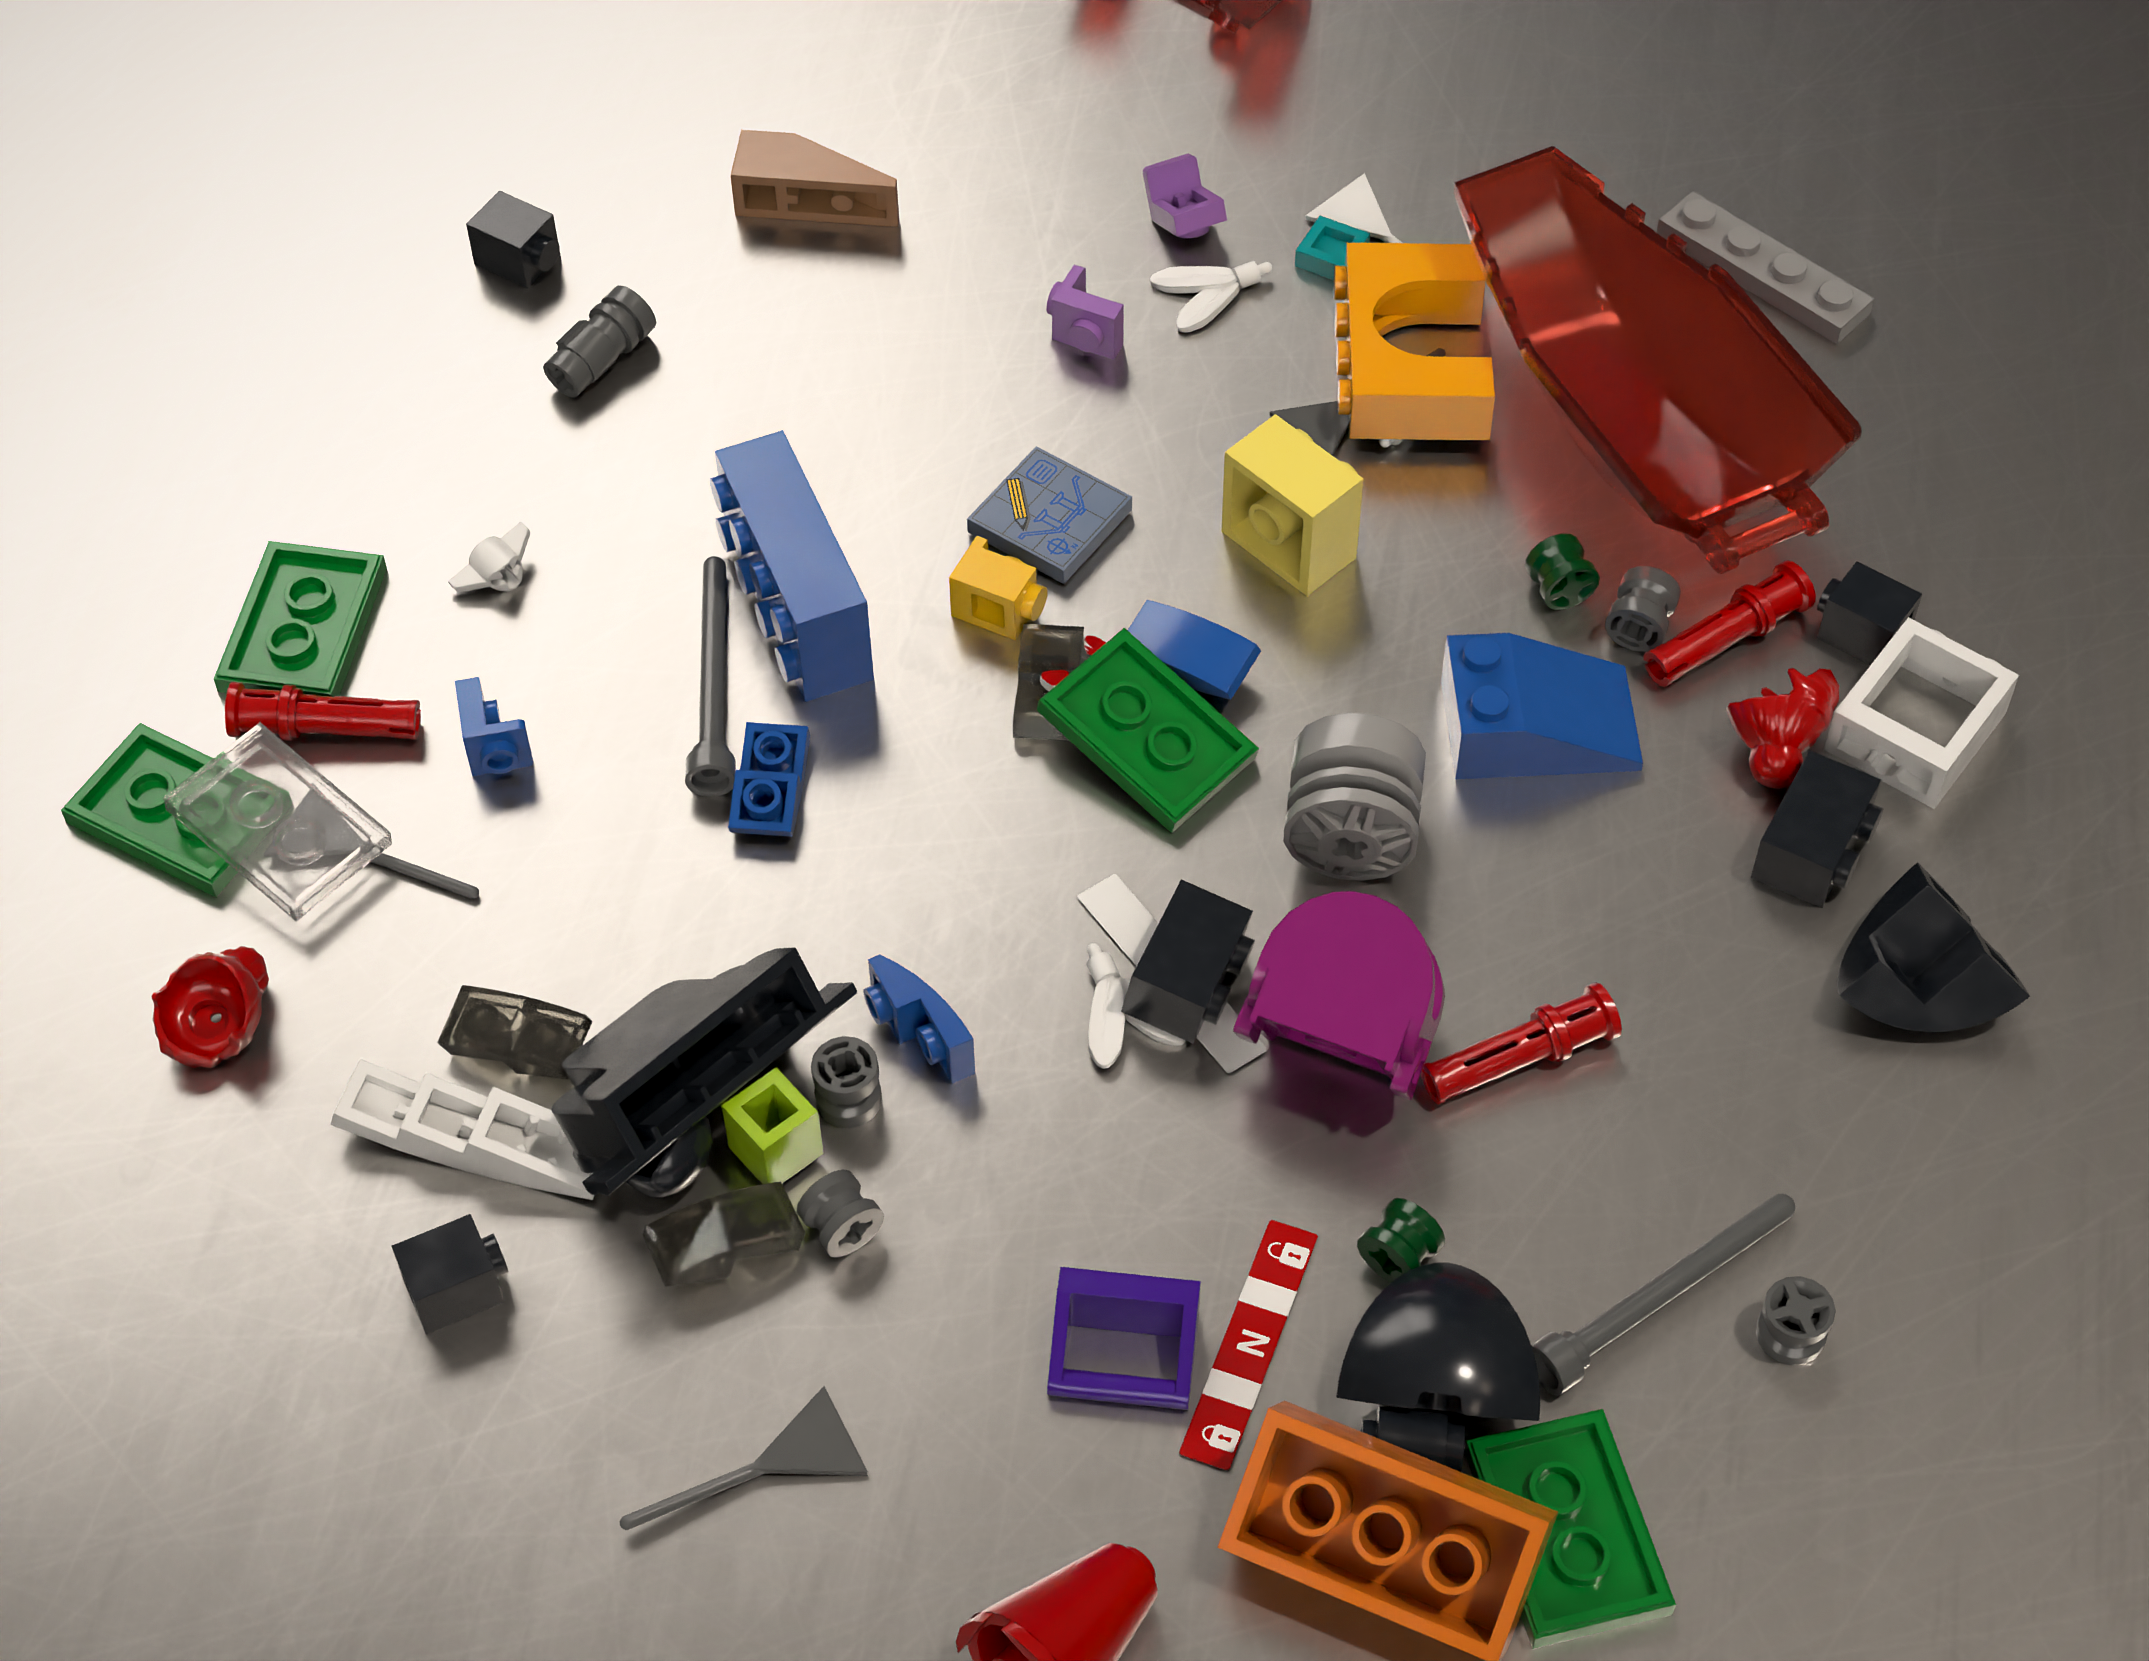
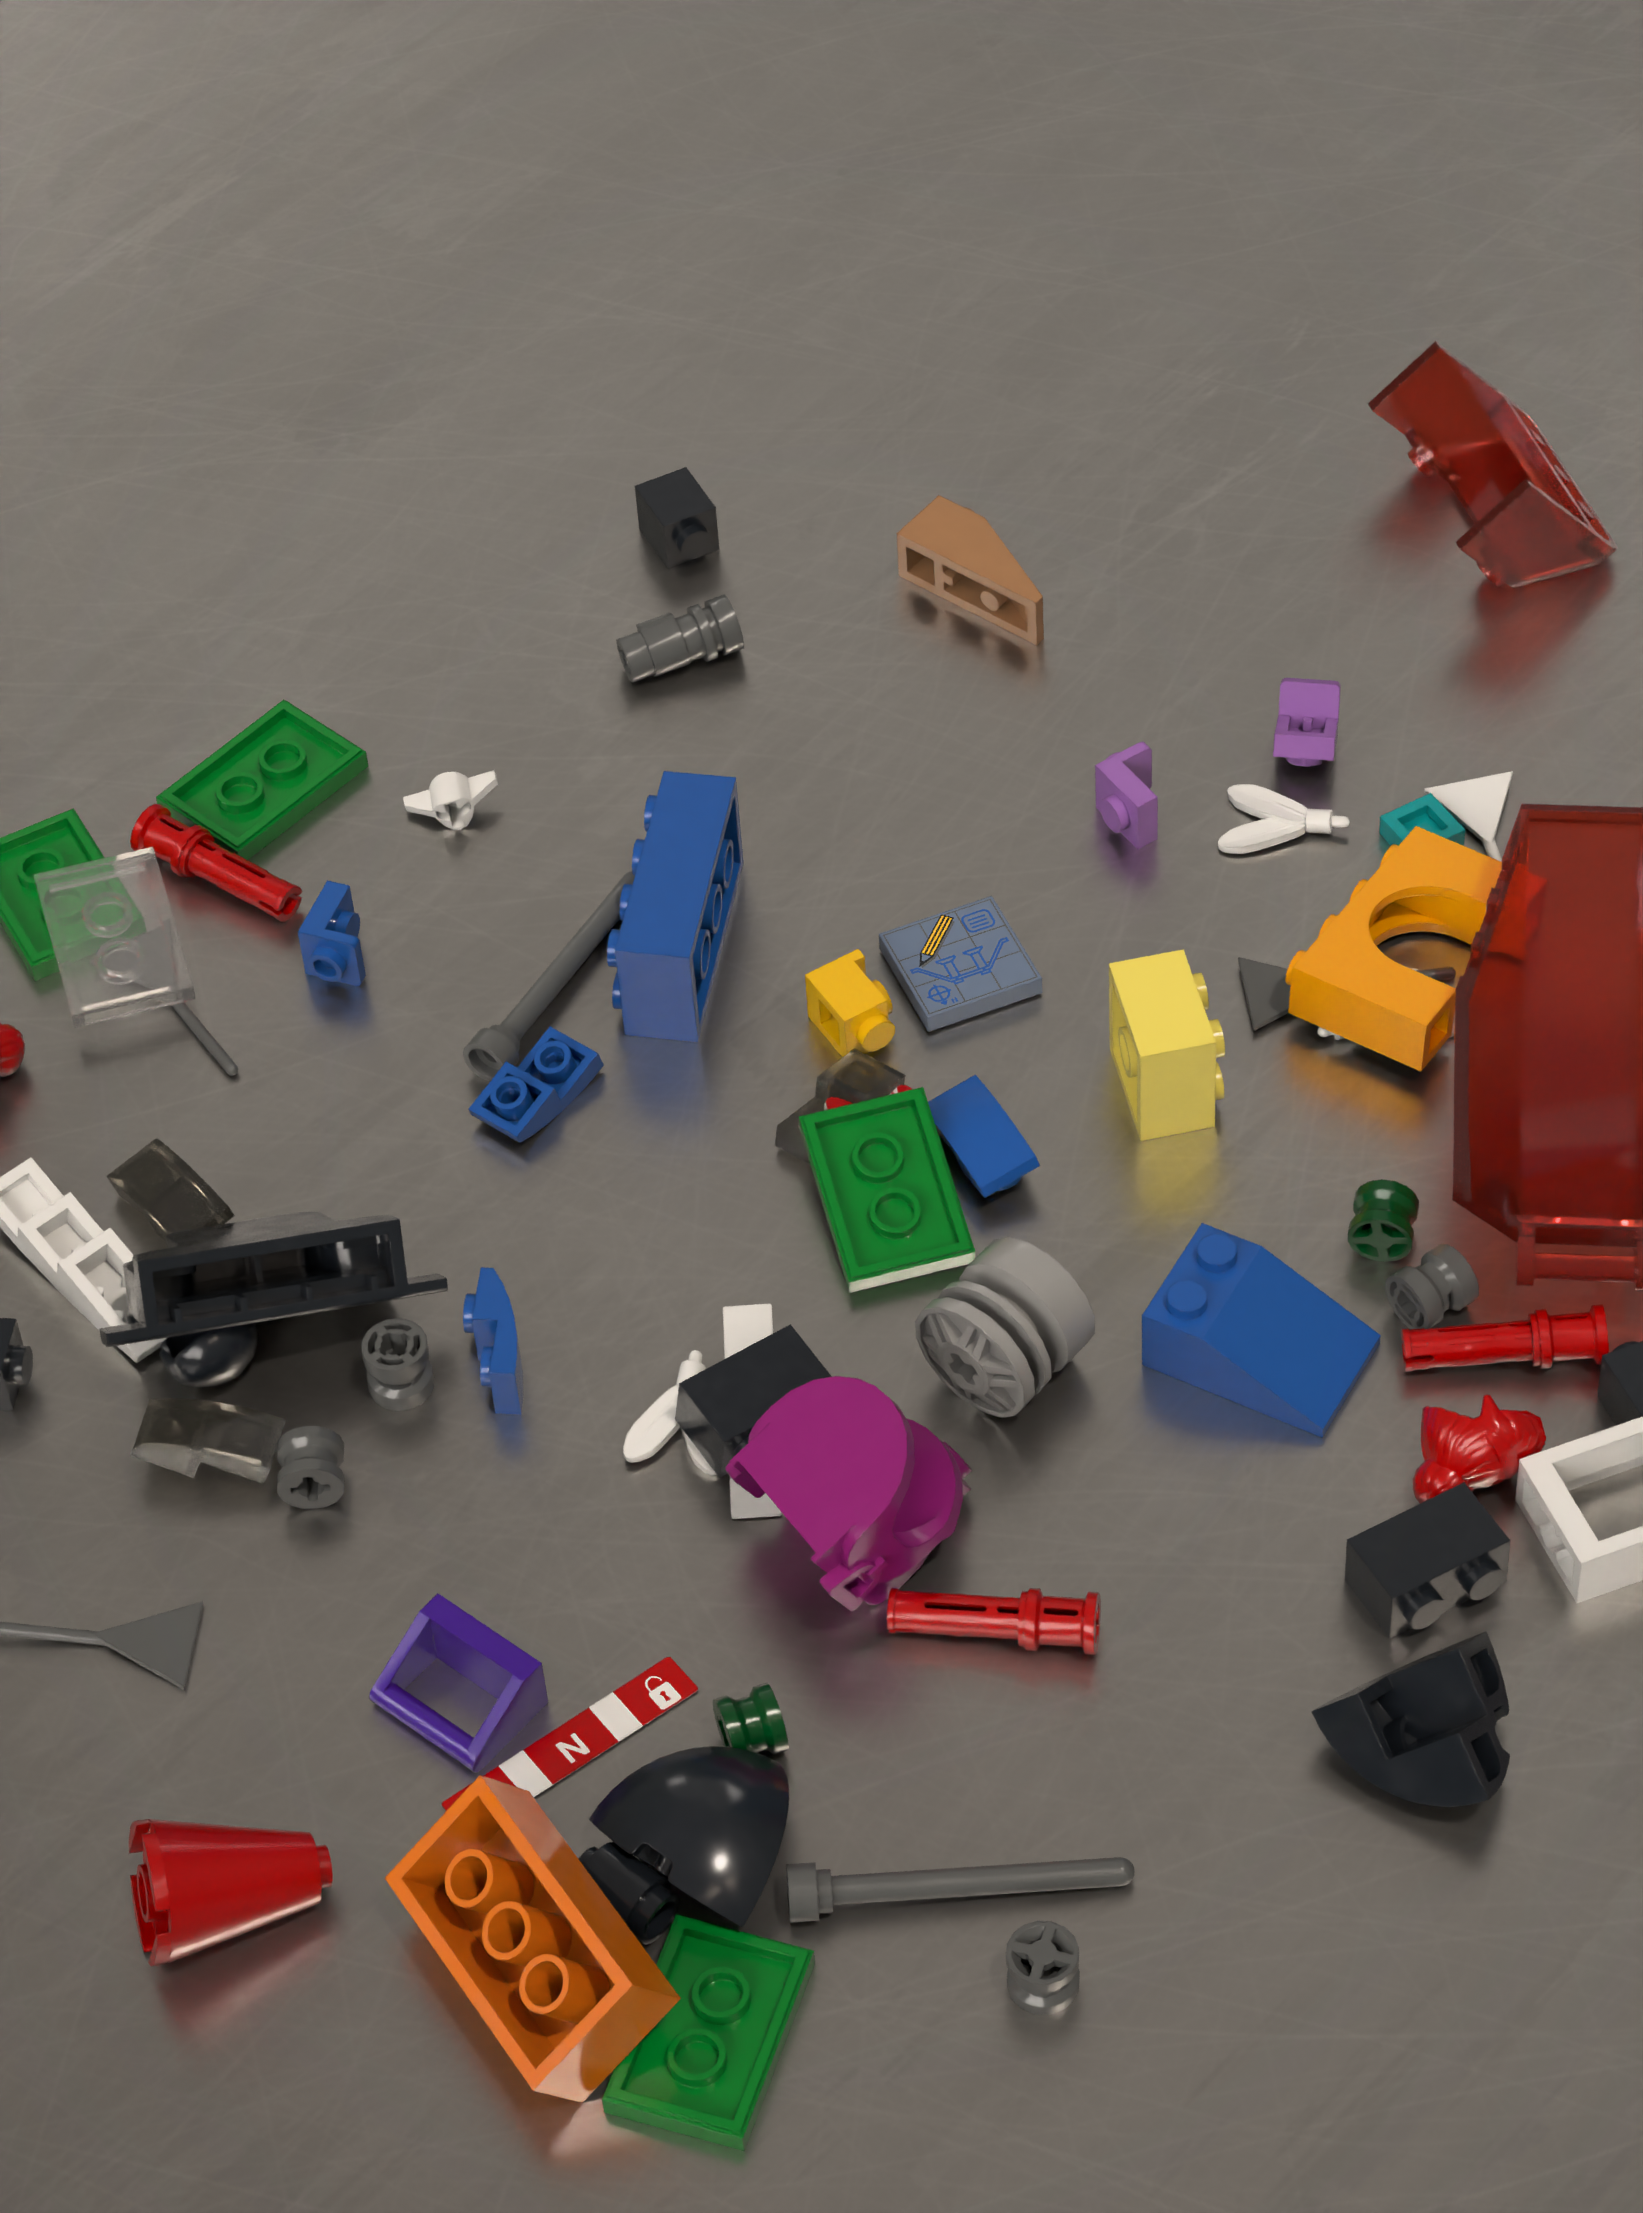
camera: 35 degrees right, 5 degrees down
lime brick [721,1067,824,1192] -> none

